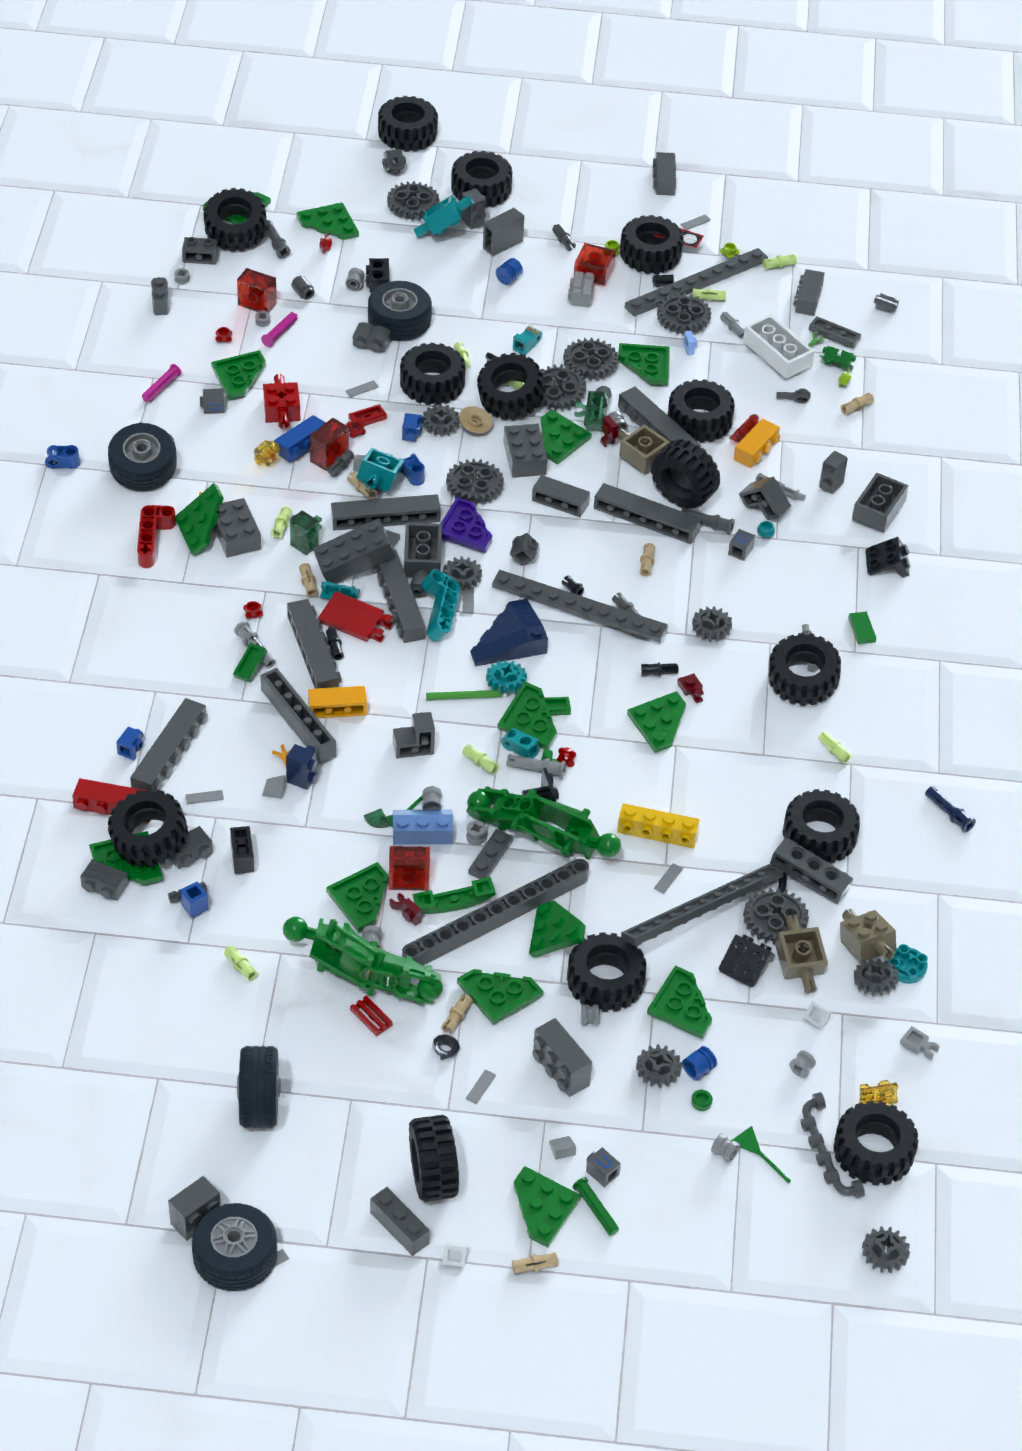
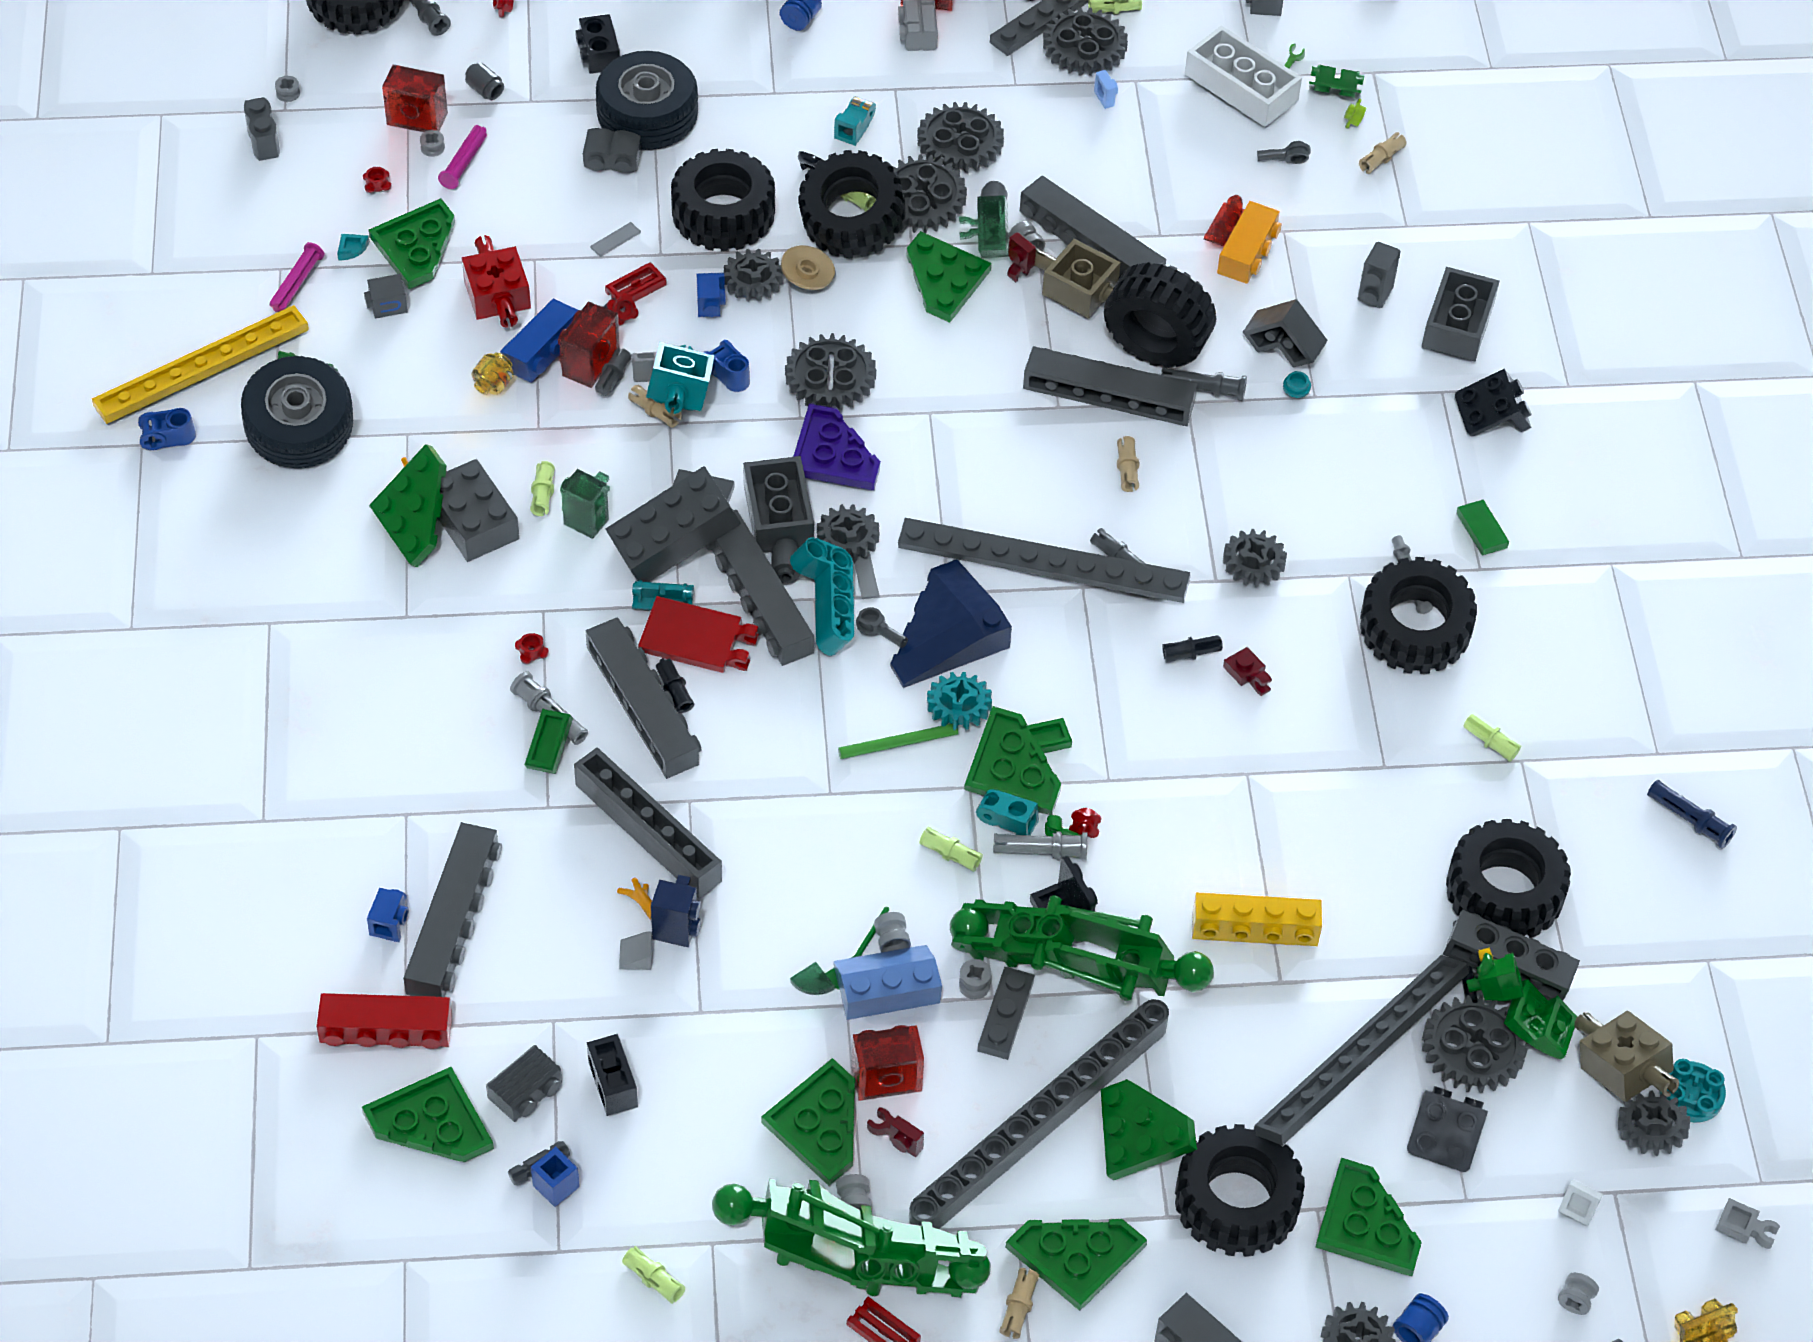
camera: 10 degrees left, 5 degrees up
dark grey brick [80,859,129,901] -> none
black tyre [108,789,188,867] -> none
red beam [137,505,176,568] -> none
dark grey brick [182,237,218,265] -> none
light grey window [185,790,224,804] -> none
tan pin [299,563,318,597] -> none
light orange brick [308,686,367,718] -> none
dark grey brick [331,494,441,531] -> none
light grey wheel [345,268,365,291] -> none
dark grey brick [393,712,435,759] -> none
green slope [412,877,496,913] -> none
yellowish green axle [453,342,471,369] -> none
dark grey brick [503,423,548,478] -> none
dark grey brick [510,533,539,566] -> none
dark grey brick [532,475,590,518] -> none
black pin [561,575,584,596] -> none
light grey wheel [581,1004,599,1025] -> none
green plate [618,343,670,386] -> none
green plate [627,691,686,753] -> none
light grey window [654,863,683,894] -> none
black tyre [667,379,735,443] -> none
light grey axle [720,311,745,339] -> none
dark grey brick [728,529,755,561] -> none
light grey piece [755,473,806,501] -> none
dark tan brick [775,915,828,994] -> none
dark grey plate [808,316,862,348] -> none
none -> yellow plate [91,305,309,424]
none -> teal tile [337,234,370,261]
none -> dark grey plate [856,607,908,648]
none -> green piece [1467,948,1524,1001]
none -> green slope [1504,979,1578,1060]

